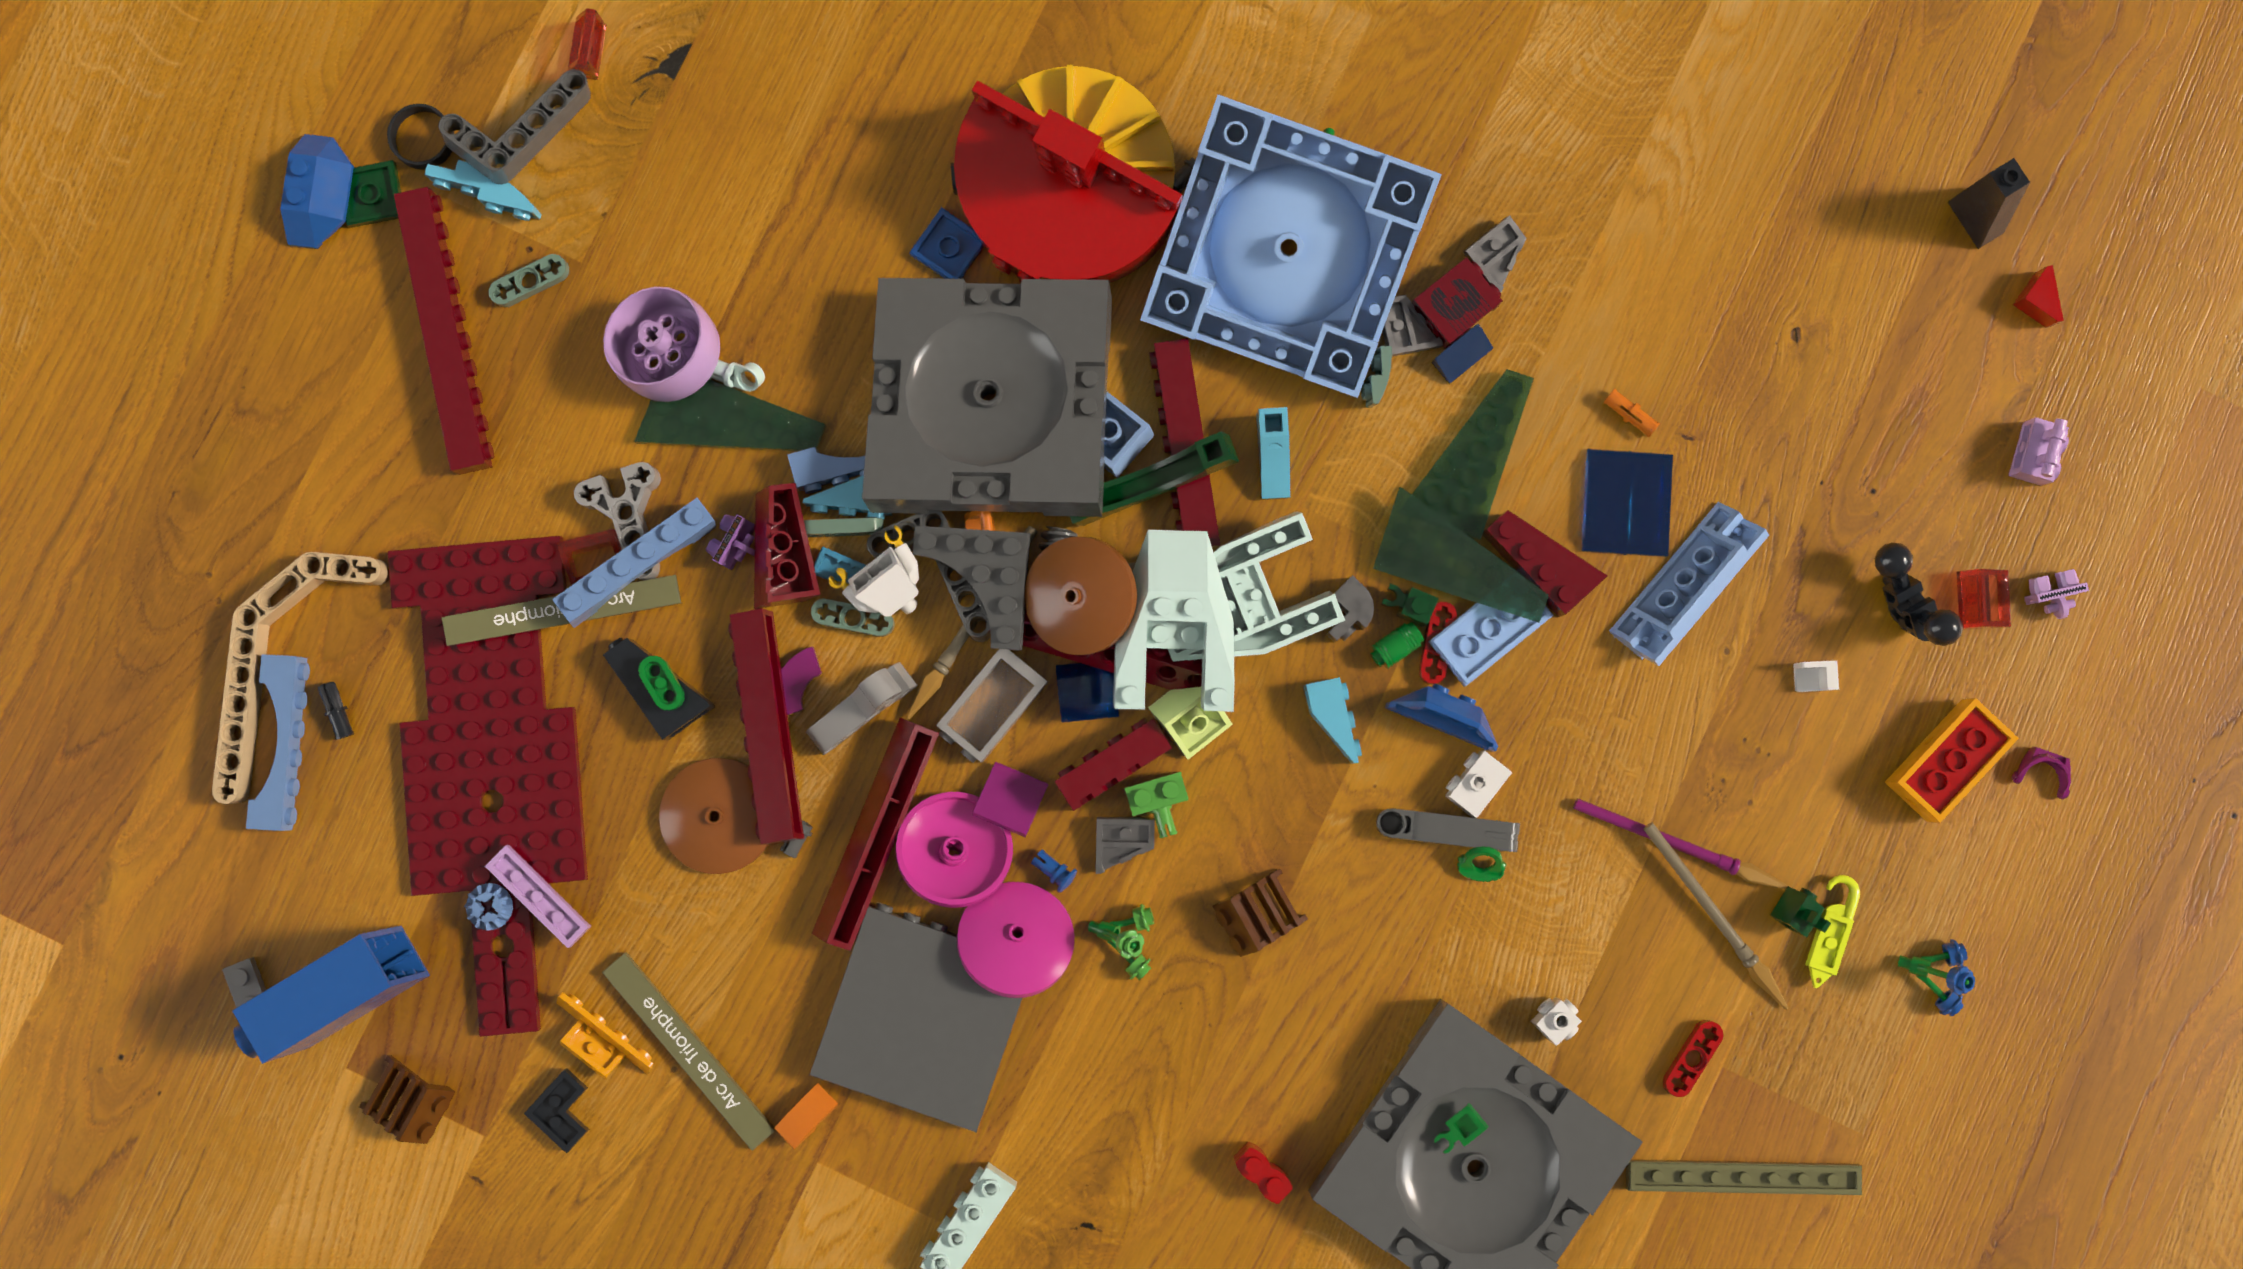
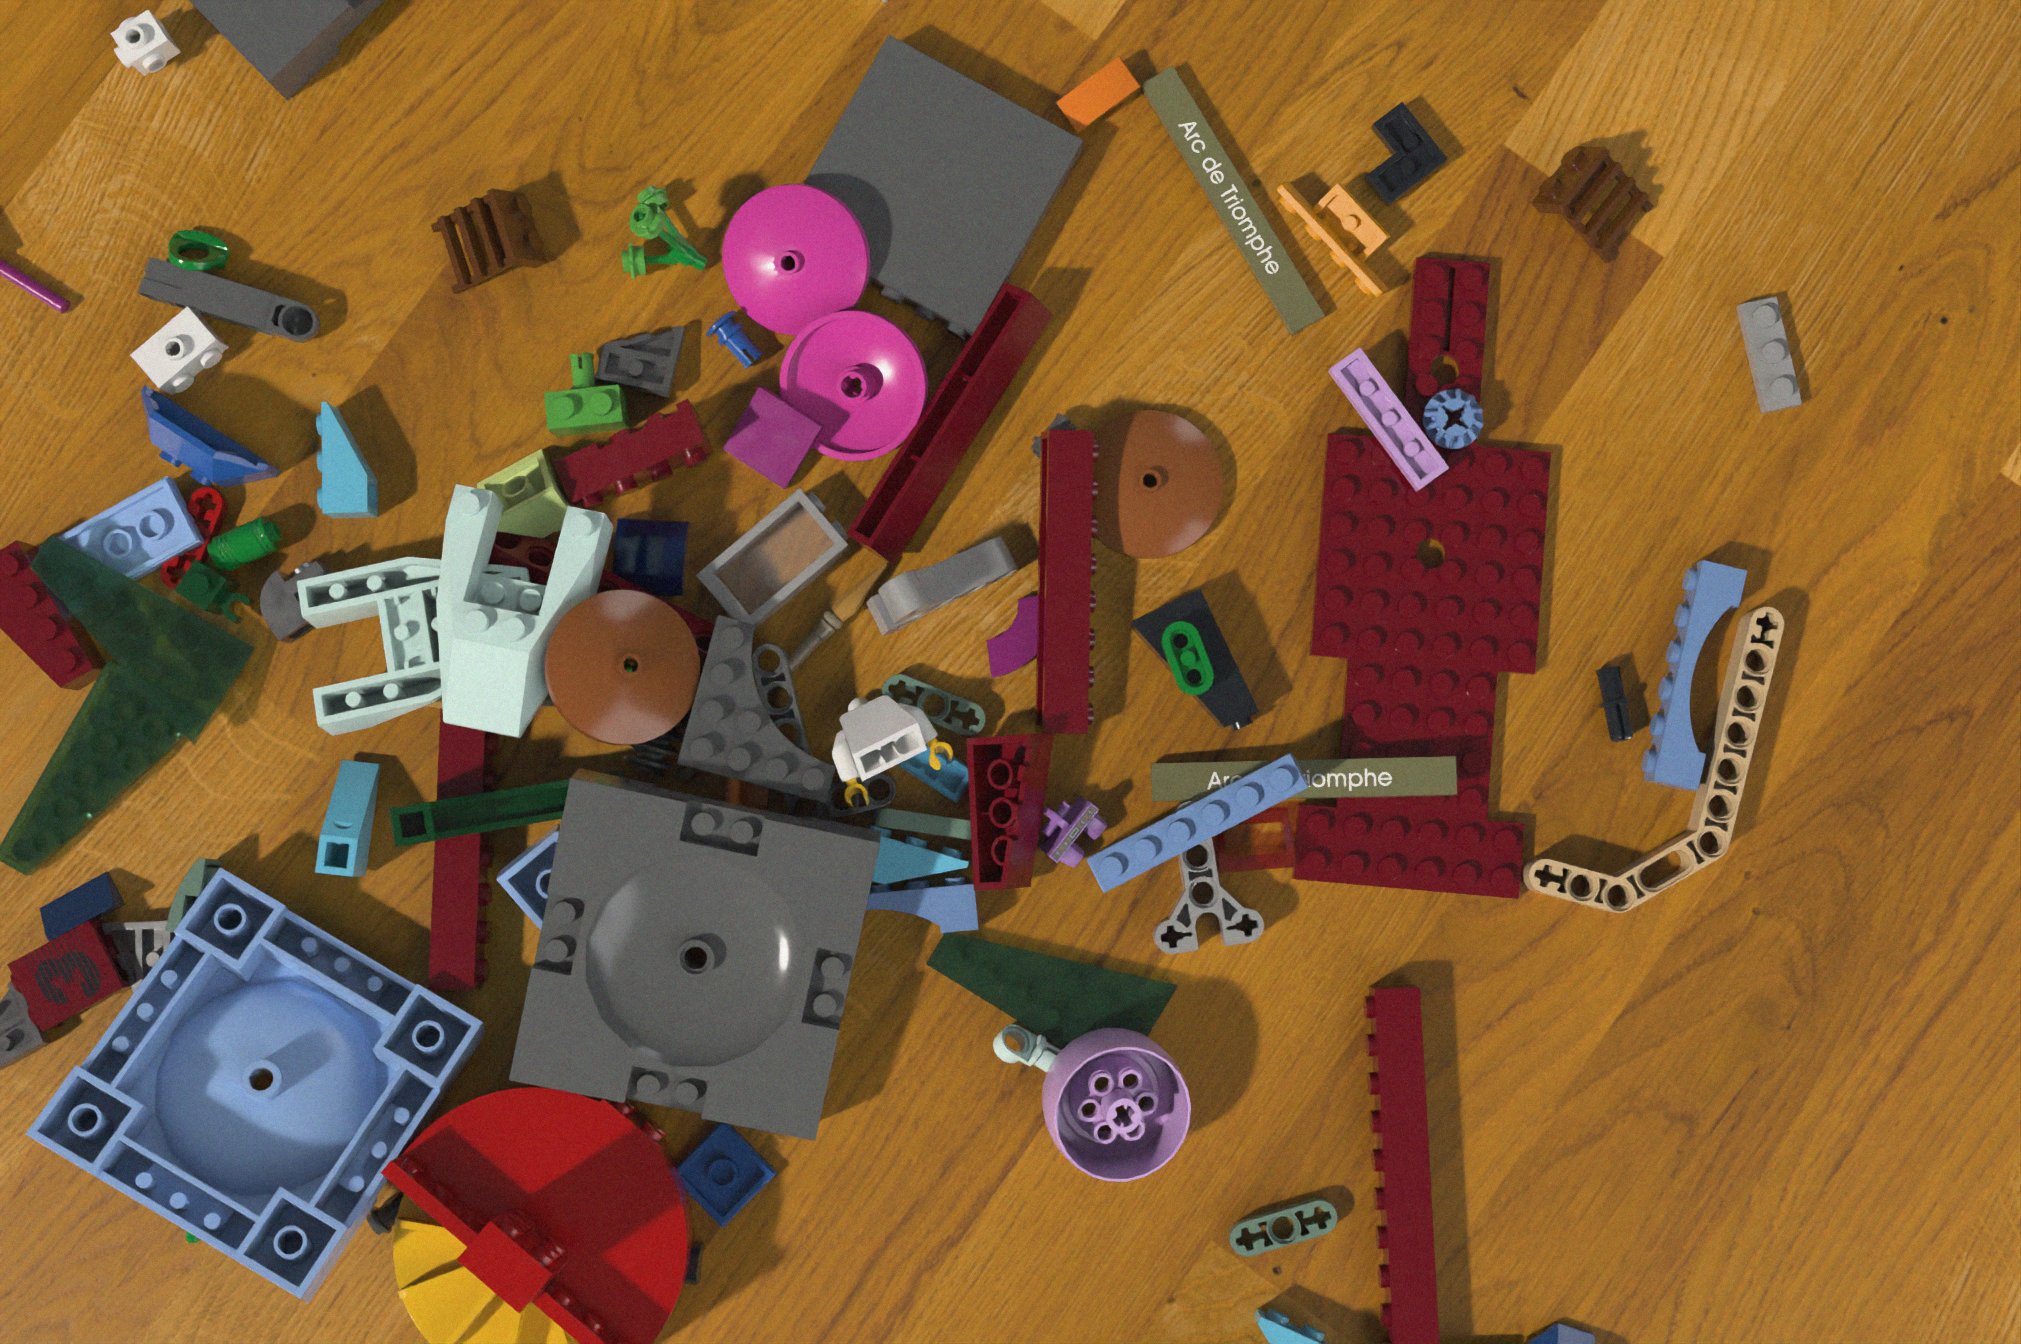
camera: 165 degrees left, 0 degrees up
blue brick [232,926,430,1064] -> none

